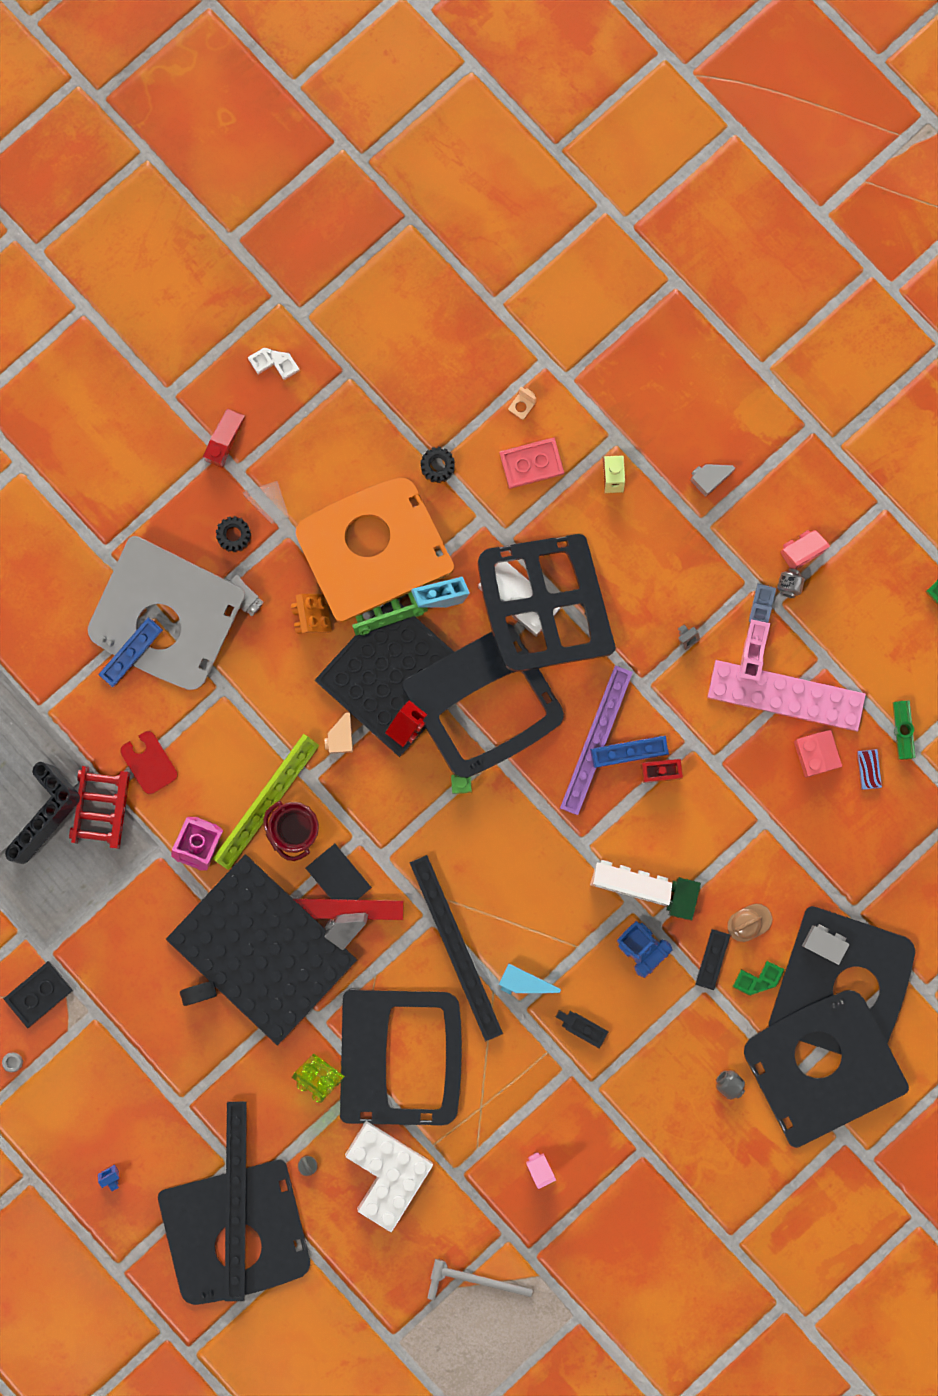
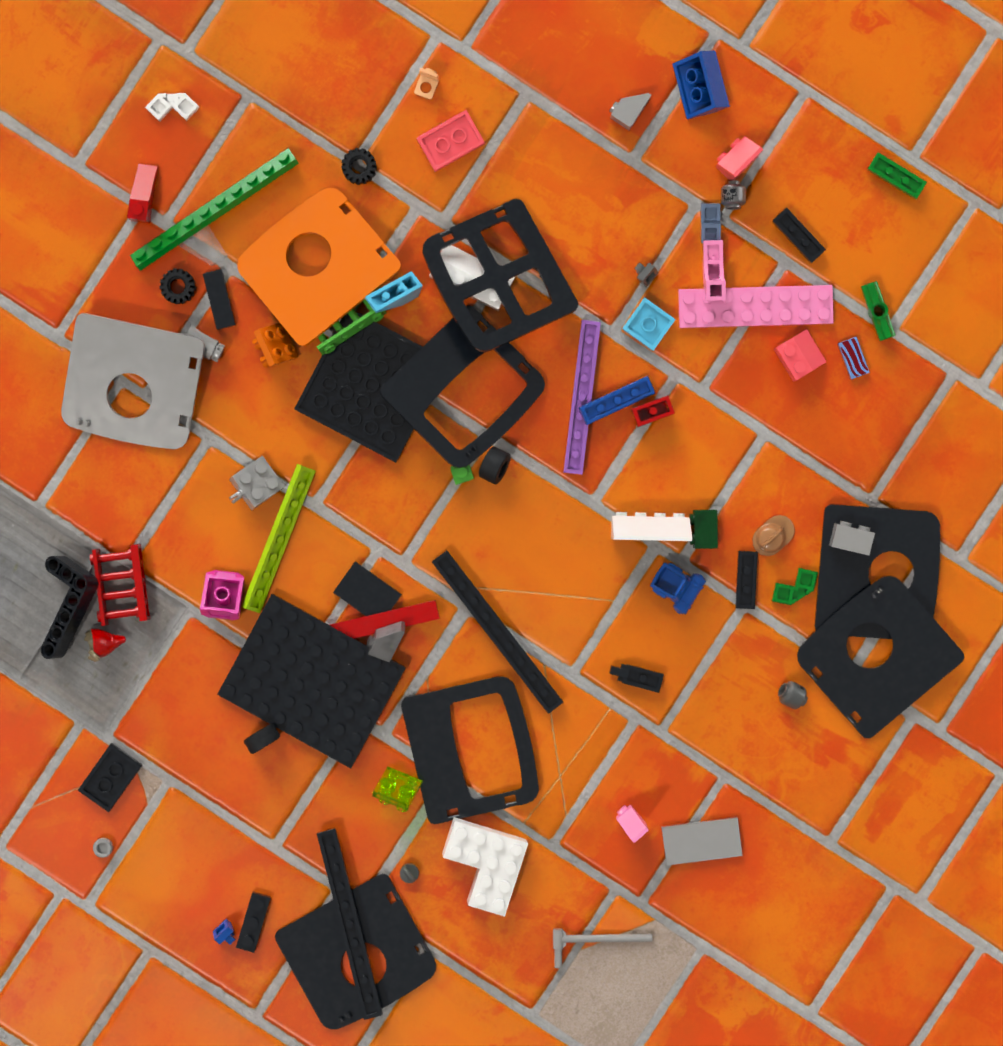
camera: 15 degrees left, 5 degrees up
blue tile [98,617,163,687] -> none
red piece [120,731,178,794] -> none
dark red piece [263,801,319,861] -> none
light nougat slope [325,713,353,754] -> none
red brick [385,700,427,747] -> none
medium azure slope [499,963,561,995] -> none
yellowish green torso [603,456,625,493] -> none
none -> red hat [84,628,126,662]
none -> green plate [130,148,299,271]
none -> black tile [203,269,236,330]
none -> light grey plate [229,456,285,511]
none -> black plate [236,891,271,953]
none -> black tyre [479,446,511,485]
none -> medium azure plate [622,297,676,351]
none -> light grey tile [661,817,743,865]
none -> blue slope [673,50,730,119]
none -> black plate [772,208,826,263]

